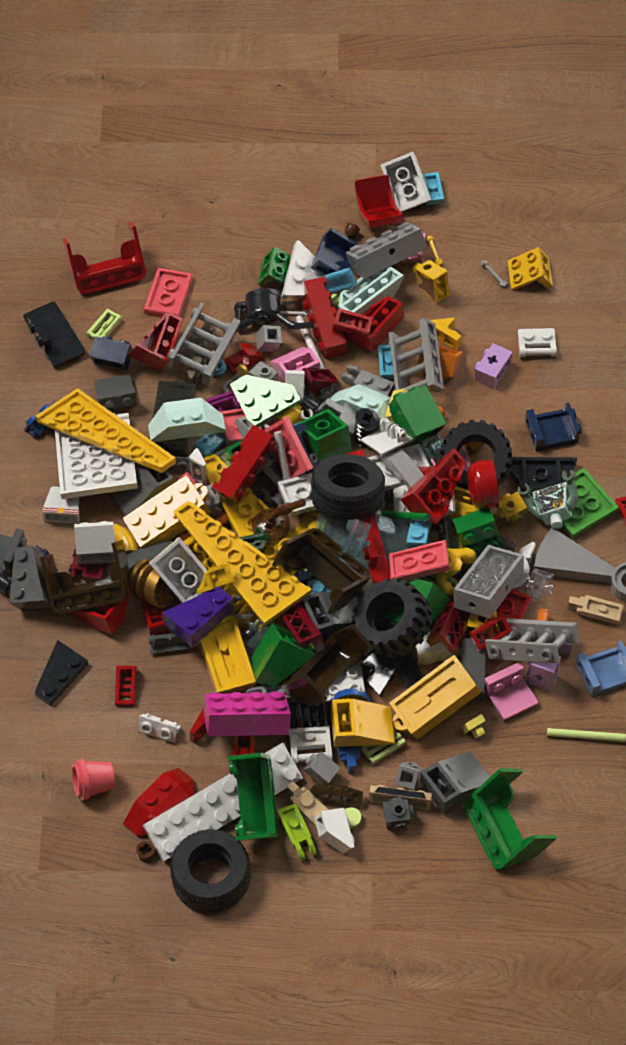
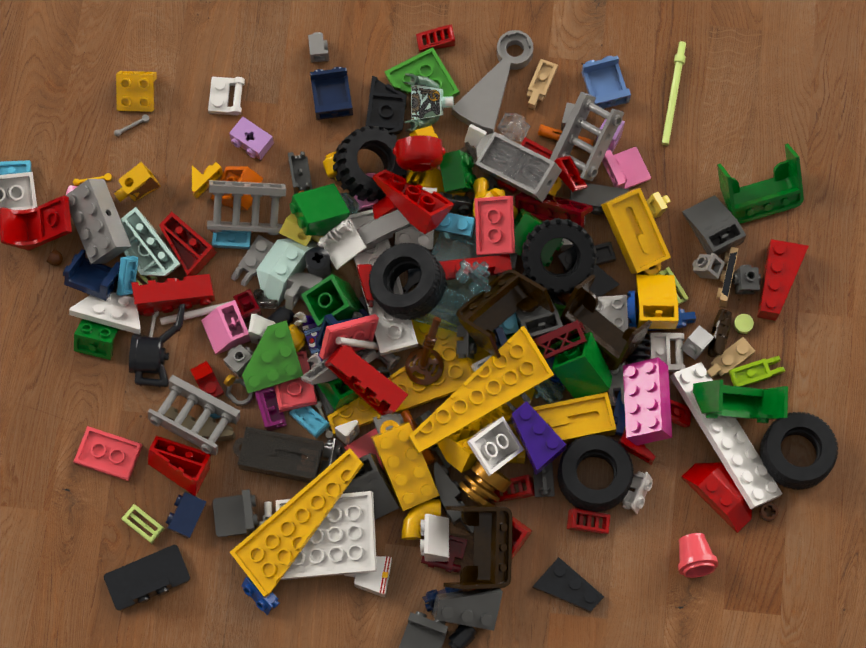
camera: 85 degrees left, 15 degrees up
red windscreen [62,222,146,294] -> none
light aqua wedge [148,398,226,442] -> none
yellow slope [196,562,235,594] -> none
dark green bracket [239,526,270,553] -> none
light grey brick [256,325,282,352] -> none
white slope [314,808,354,854] -> none
red slope [332,308,373,336] -> none
green bar [381,511,430,521] -> none
none -> dark grey hinge [288,151,313,194]
none -> light grey brick [308,32,329,63]
none -> black tyre [557,434,634,512]
none -> red wedge [757,239,809,321]

